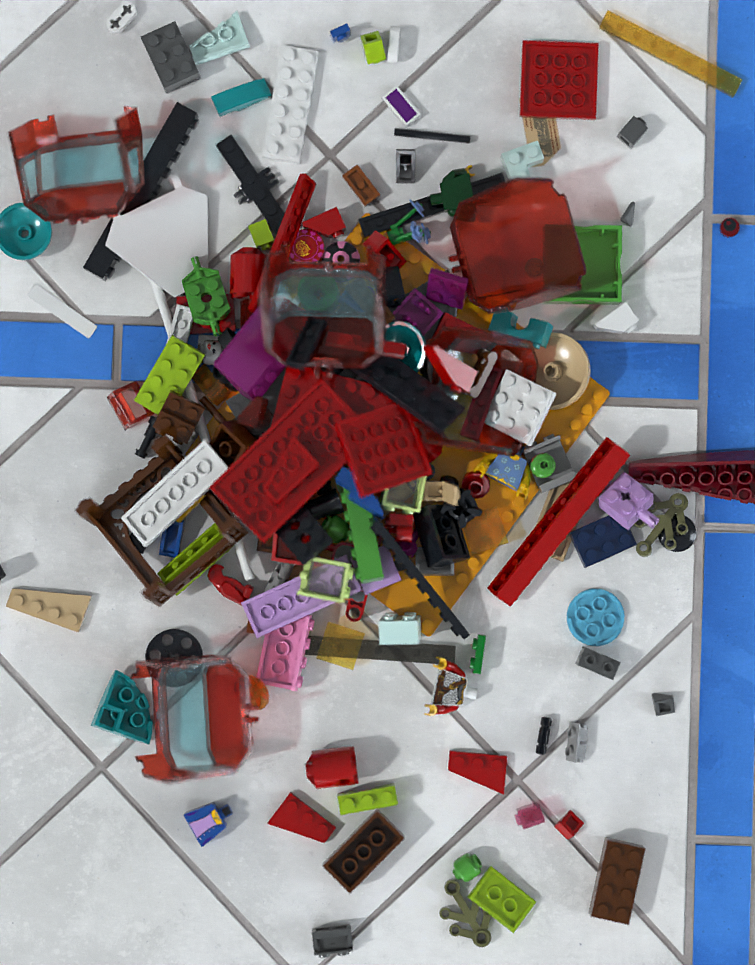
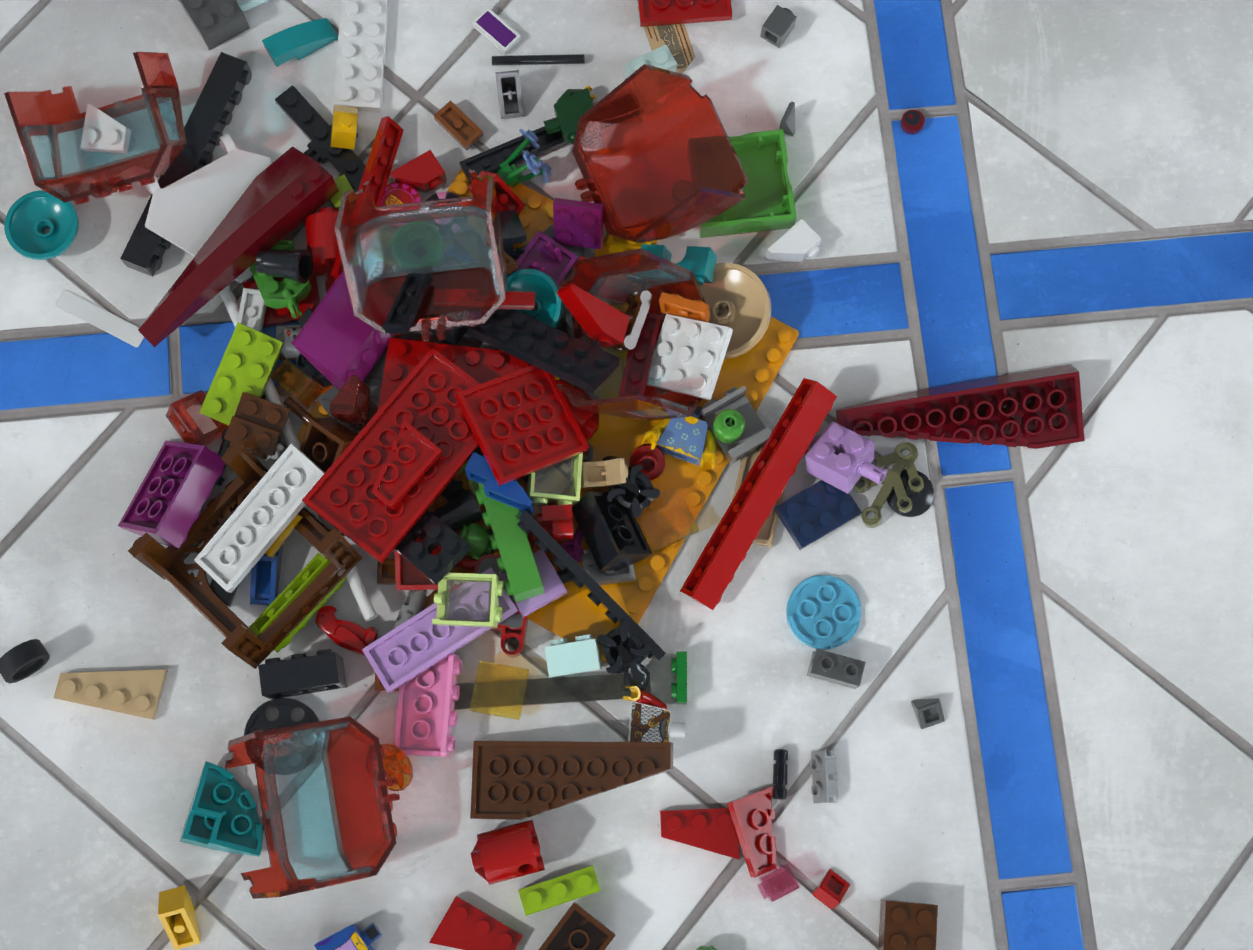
camera: 10 degrees left, 10 degrees down
none -> white wing [80,104,131,154]
none -> magenta slope [118,440,226,548]
none -> dark red wedge [138,146,339,348]
none -> yellow slope [158,885,200,950]
none -> black plant [255,249,313,284]
none -> black brick [258,649,347,700]
none -> yellow slope [330,105,358,150]
none -> reddish brown wing [470,741,673,820]
none -> black animal [596,621,651,691]
none -> orange plate [659,292,710,322]
none -> wing [727,786,777,877]

